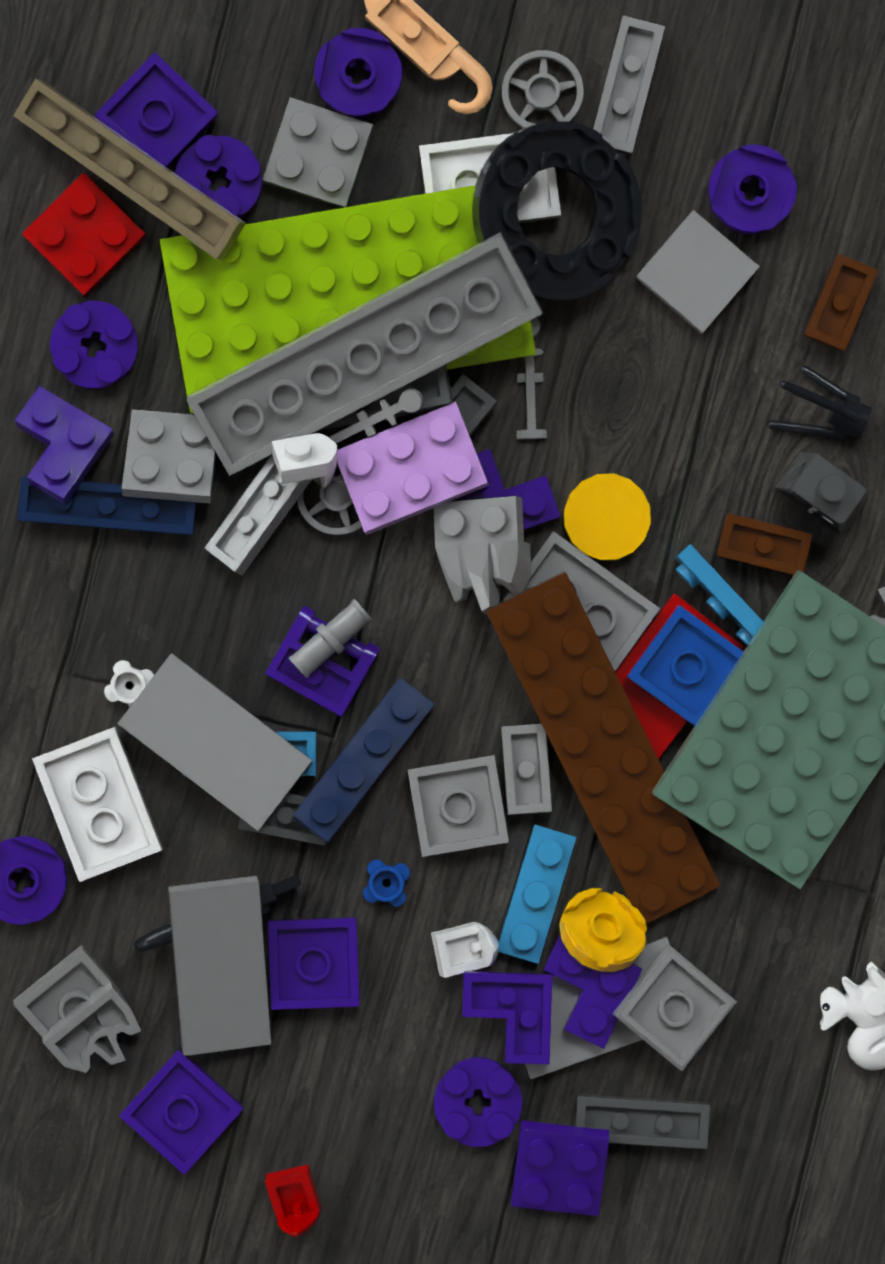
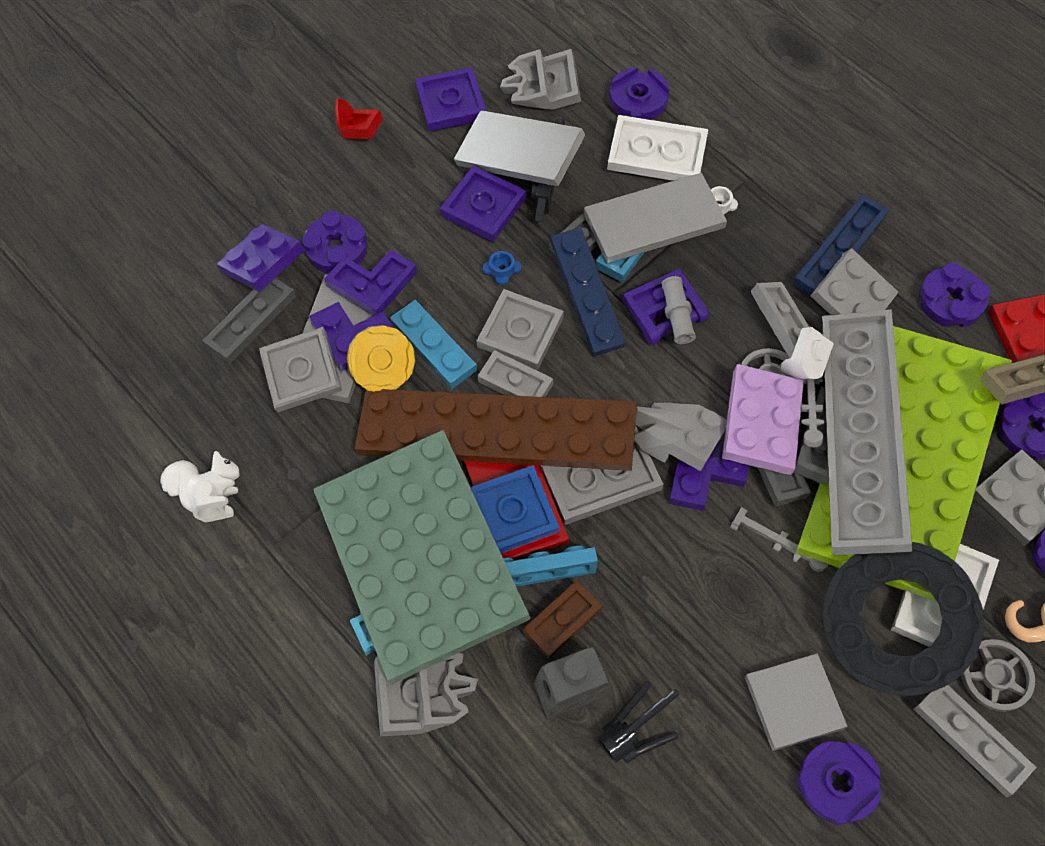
camera: 125 degrees right, 25 degrees down
dark purple plate [15,386,114,505] -> none
white plate [431,922,499,978] -> none
yellow tile [564,473,651,560] -> none
reddish brown plate [803,253,879,353] -> none

